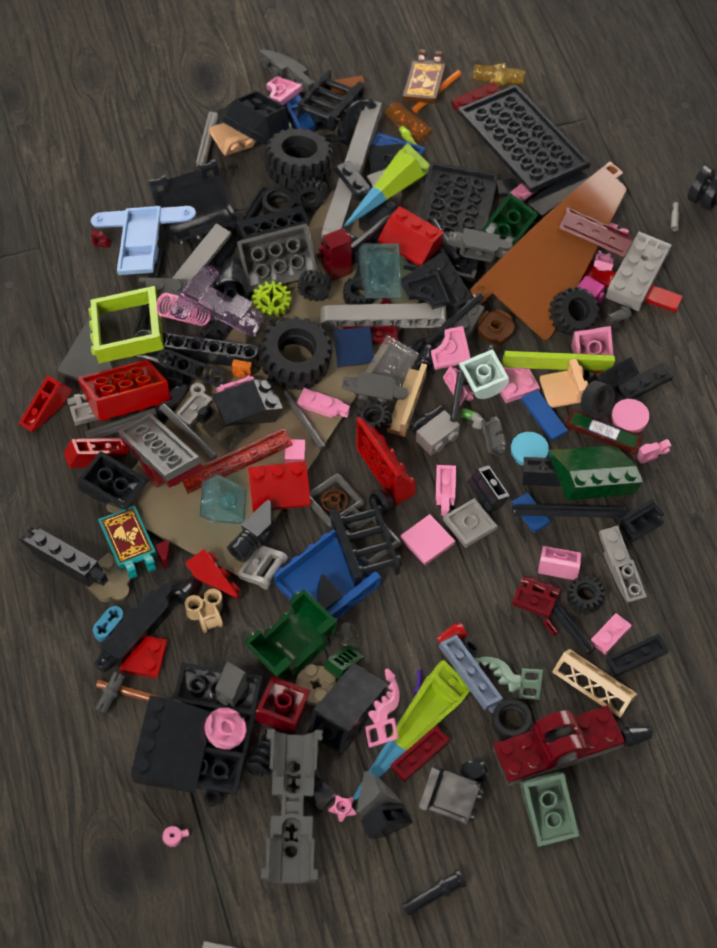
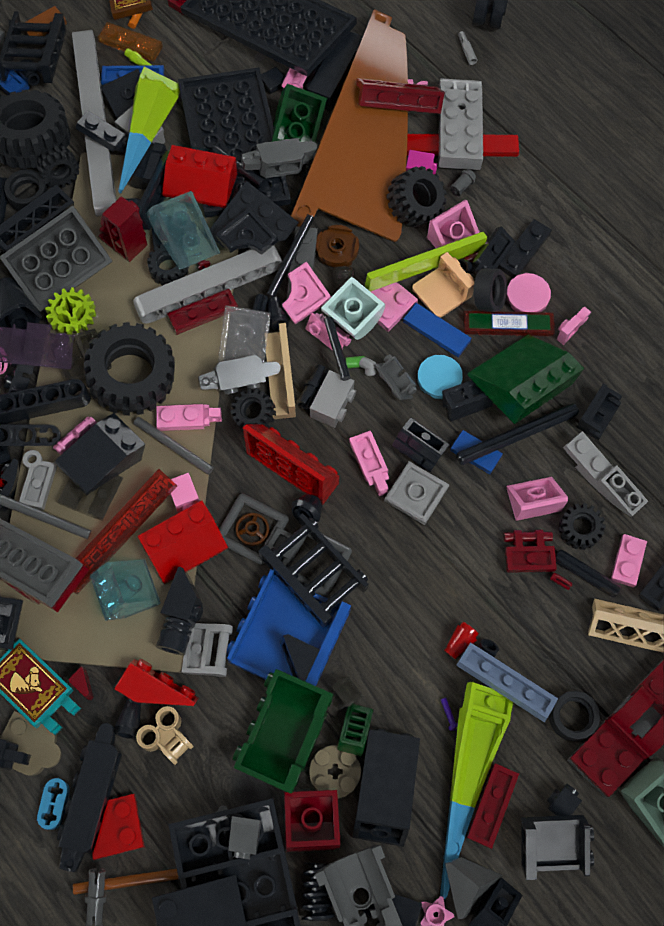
camera: 25 degrees left, 10 degrees up
black tile [197,406,215,425] -> none
bright pink tile [205,708,246,749] -> none
orange plate [232,359,252,378] -> none
black tyre [297,270,332,301] -> none
black piece [321,98,377,146] -> none
dark blue tile [333,327,374,368] -> none
bright pink piece [365,669,399,747] -> none
bright pink tile [400,514,455,565] -> none
sand green piece [473,657,543,700] -> none
bright pink plate [594,250,613,271] -> none

